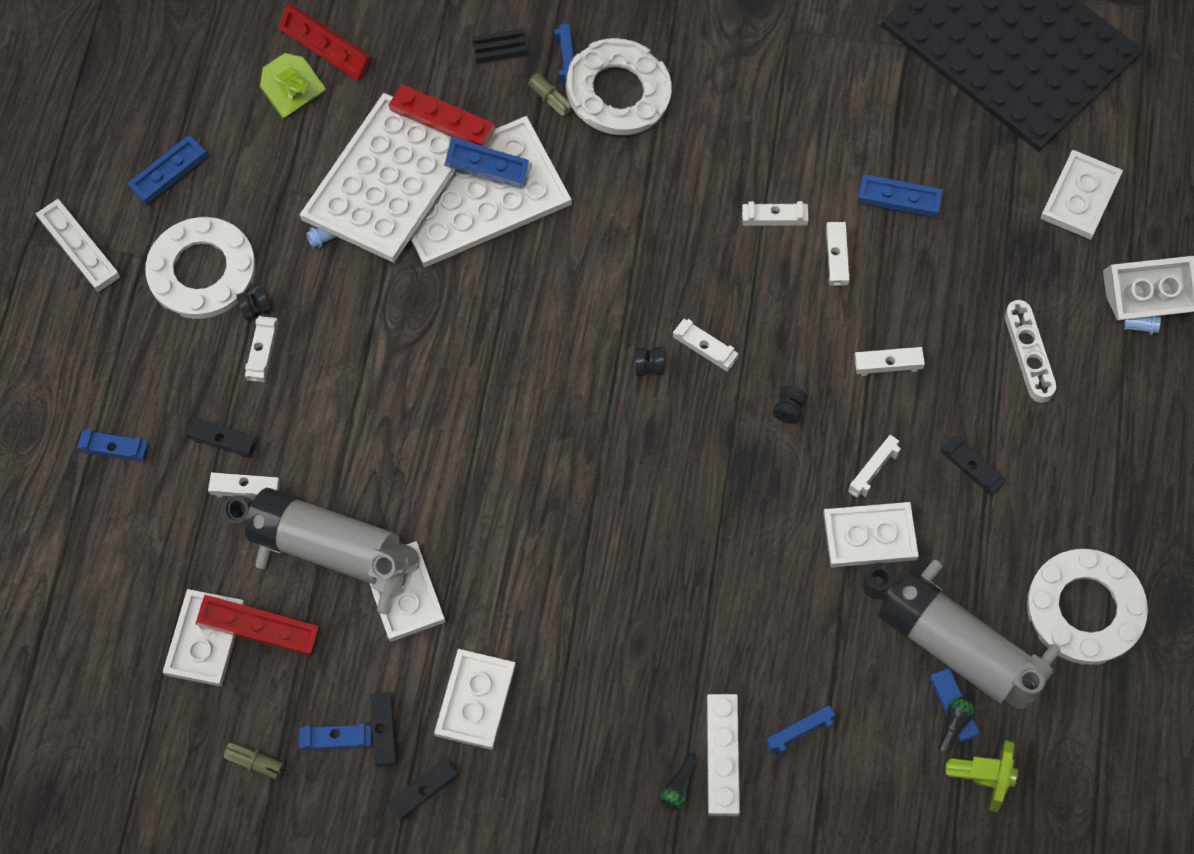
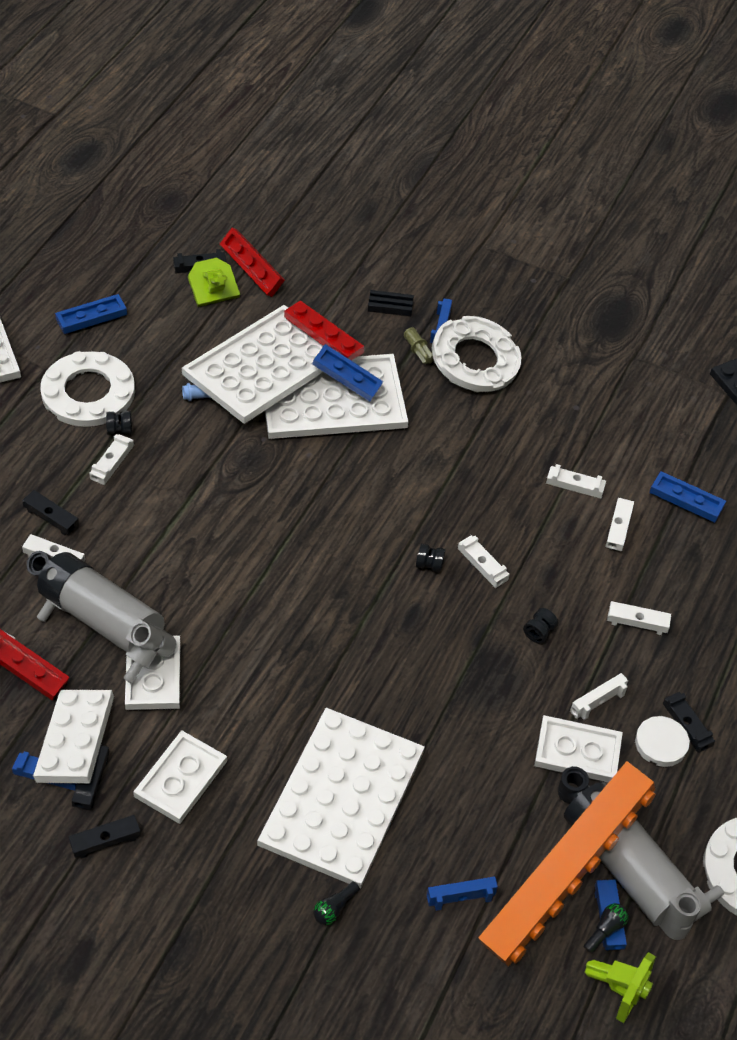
camera: 10 degrees right, 15 degrees down
white plate [707,694,739,816] -> none
none -> white plate [33,690,114,783]
none -> black piece [173,249,227,274]
none -> white plate [257,708,425,889]
none -> orange brick [478,761,656,967]
none -> white tile [635,716,690,767]

